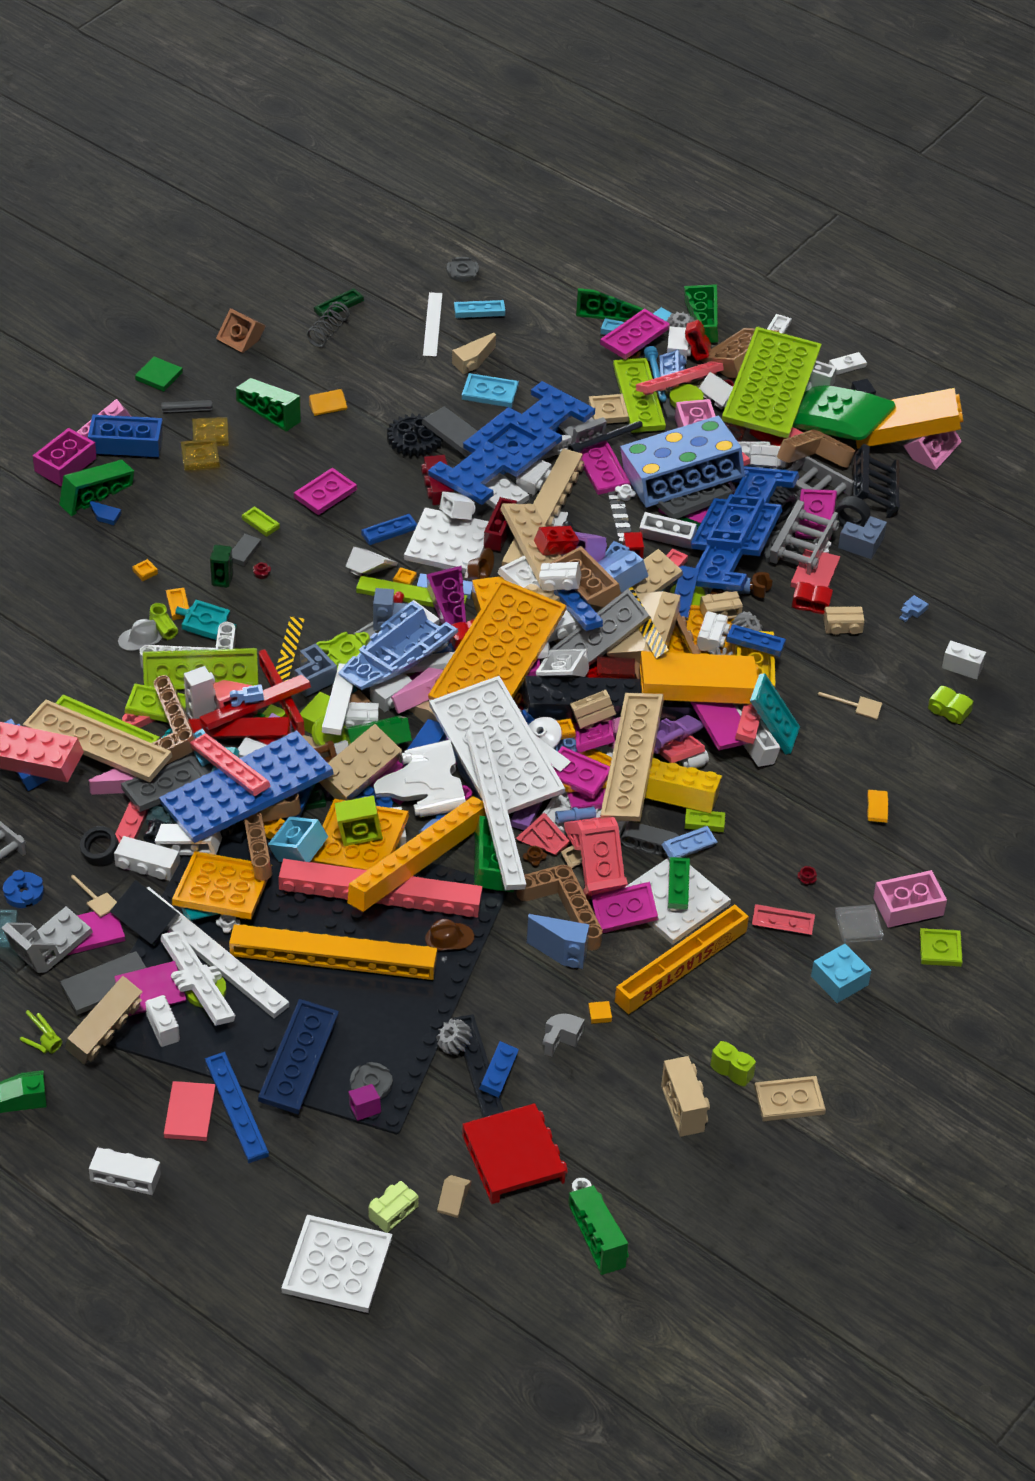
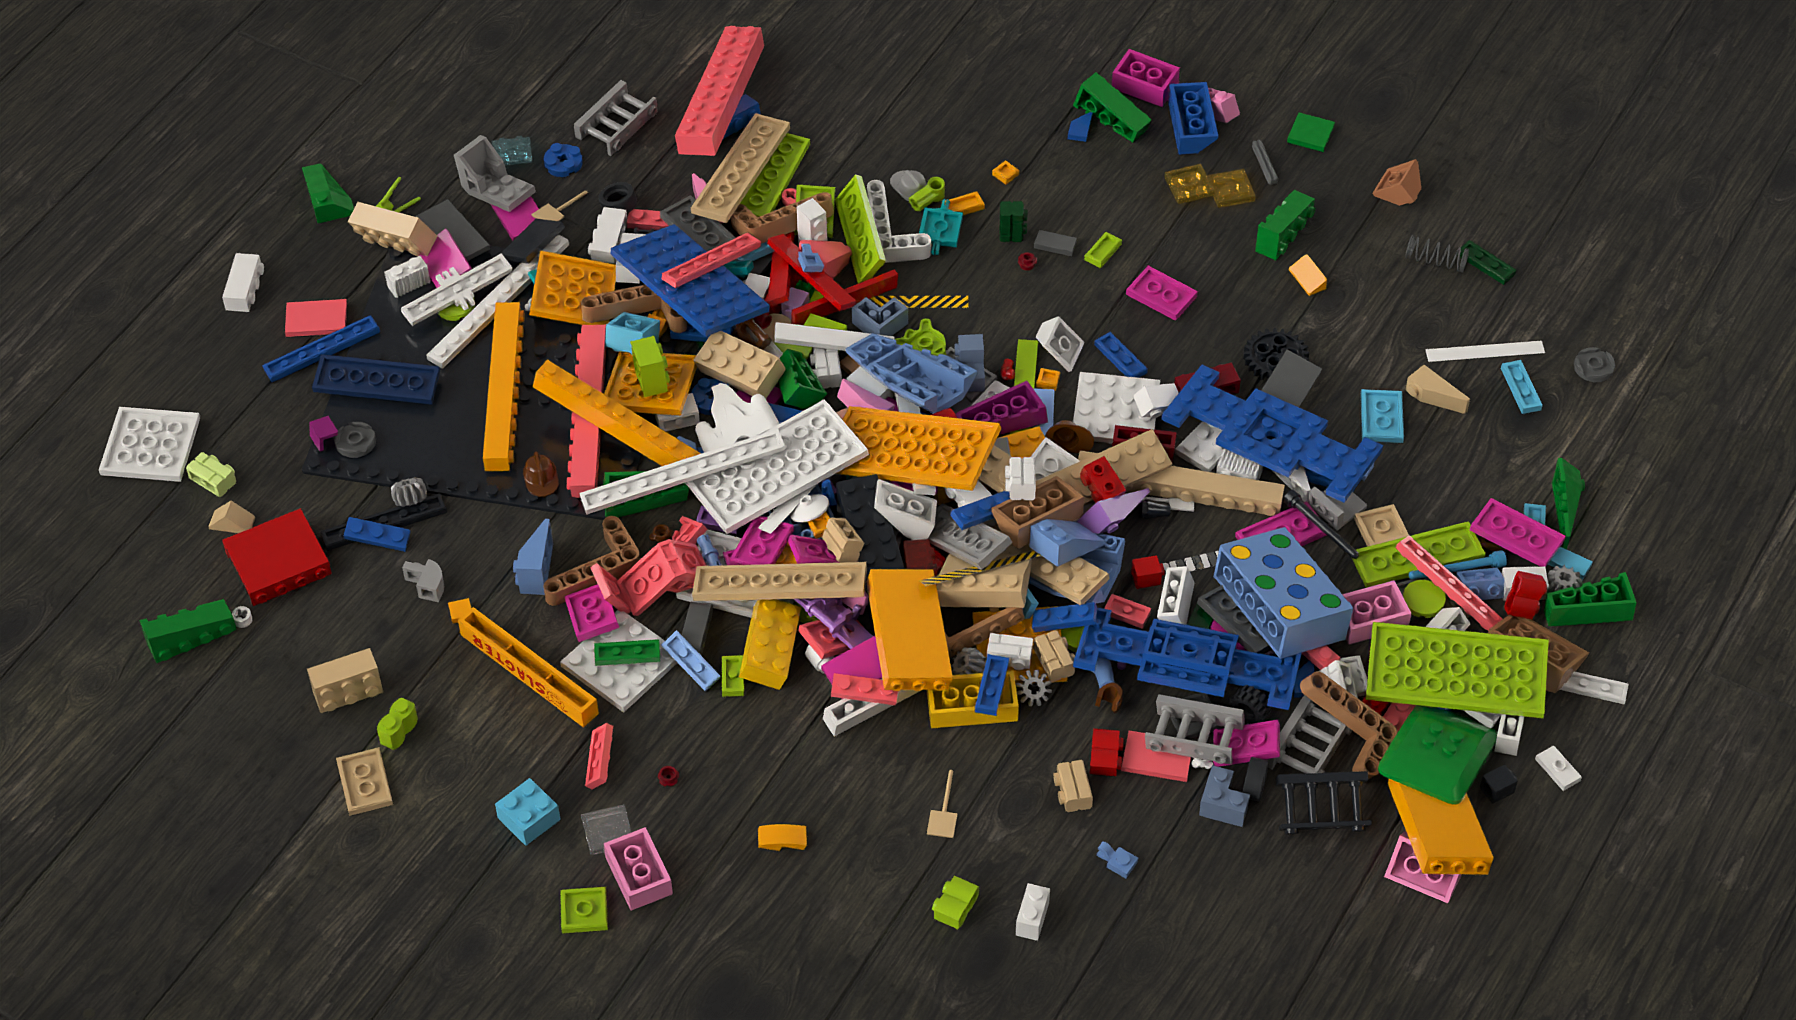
camera: 85 degrees right, 5 degrees up
teal tile [750,673,800,754] -> none

